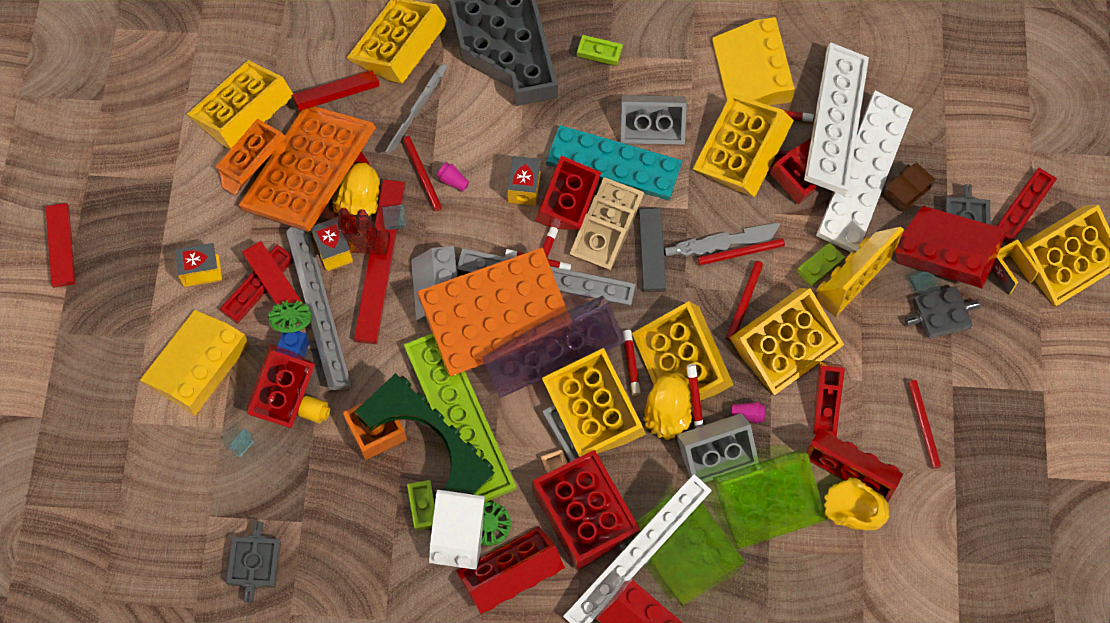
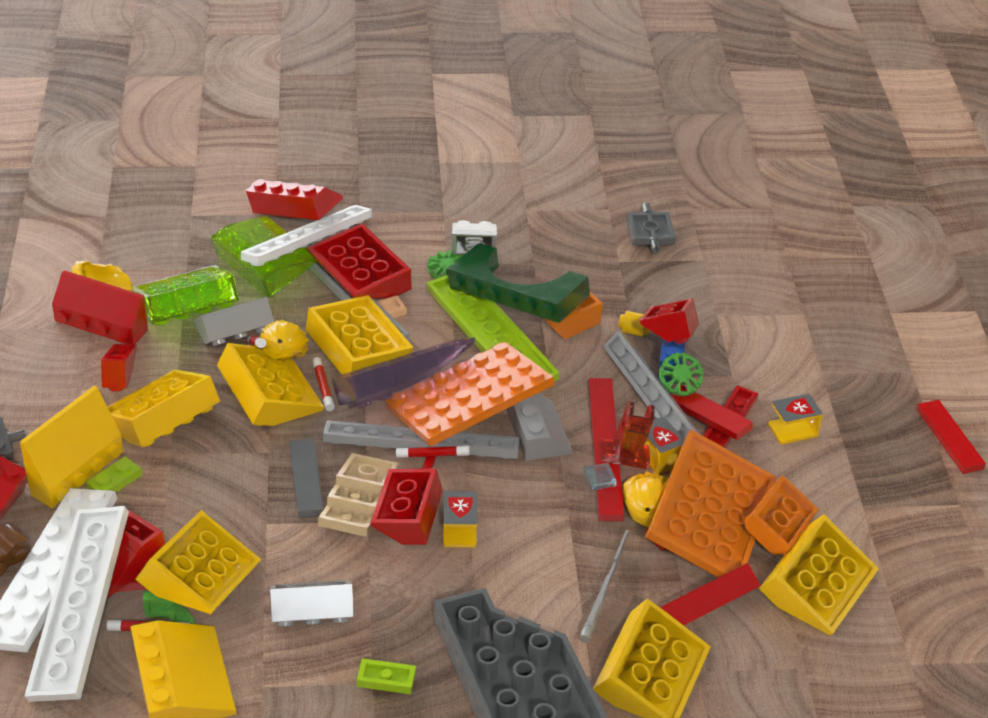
camera: 170 degrees right, 25 degrees down
yellow slope [140,310,249,416] -> none
clear light blue tile [229,429,254,458] -> none
red bar [402,136,442,211] -> none
lime plate [407,480,435,531] -> none
dark pink cone [437,162,470,192] -> none
red slope [456,526,565,614] -> none
teal plate [546,125,683,201] -> none
light grey sword [664,223,780,257] -> none
red bar [698,238,785,266] -> none
red bar [726,261,763,342] -> none
dark pink cone [732,401,766,424] -> none
red bar [908,380,941,469] -> none

